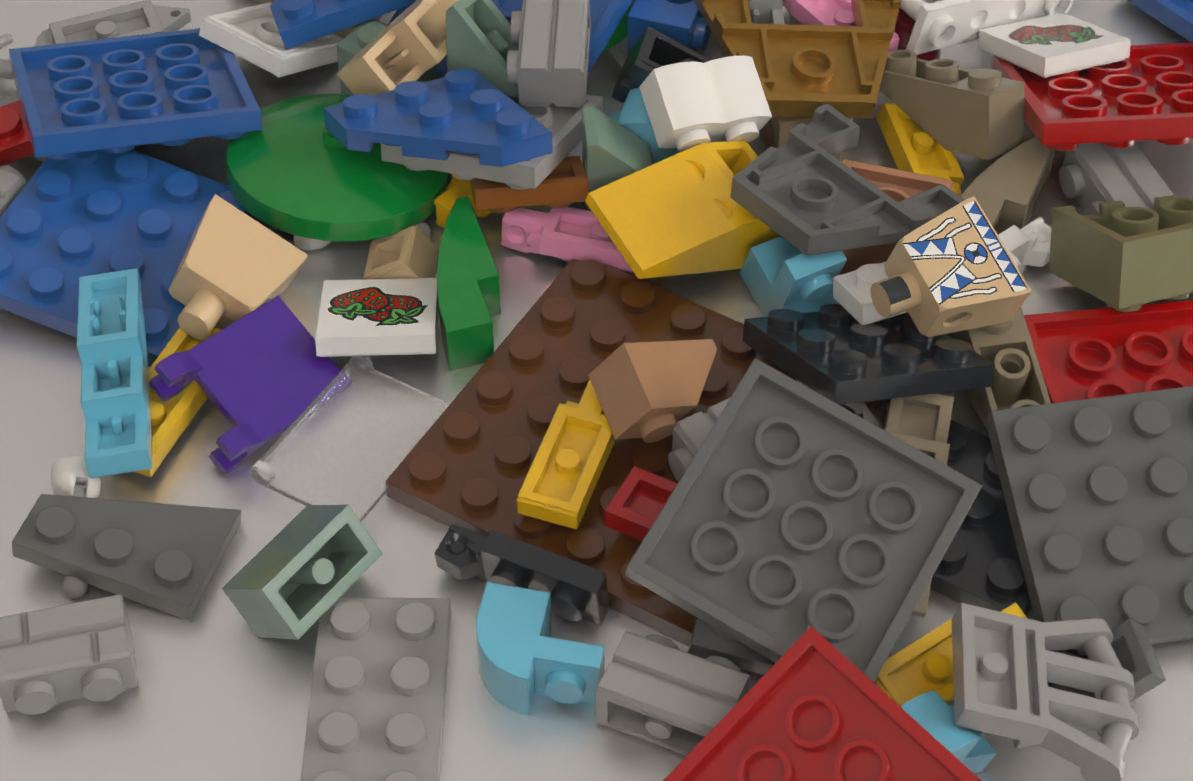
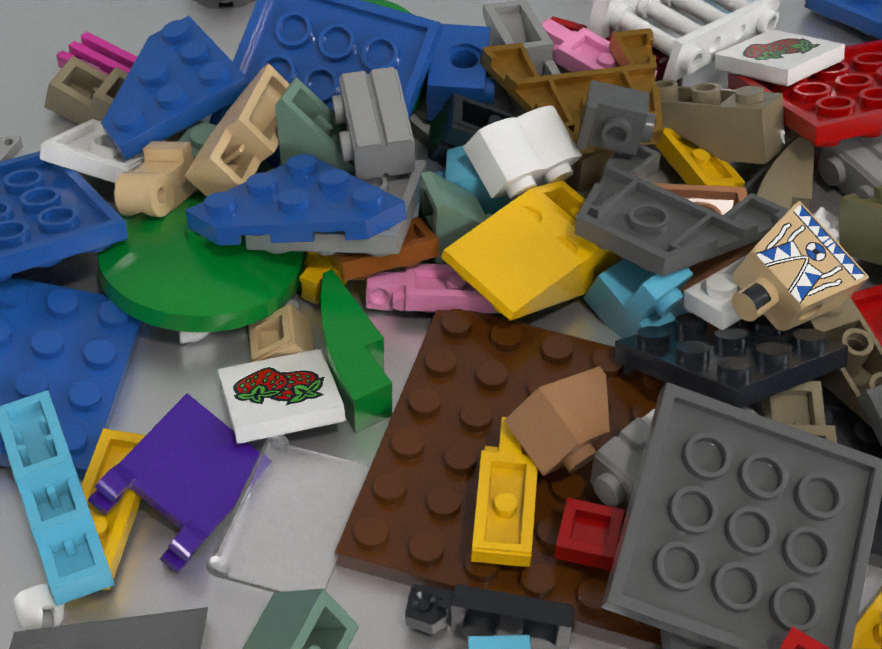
camera: 15 degrees left, 0 degrees up
tan torso [168,194,308,339] -> none
none -> tan leg [114,141,198,217]
none -> dark grey brick [576,80,656,156]

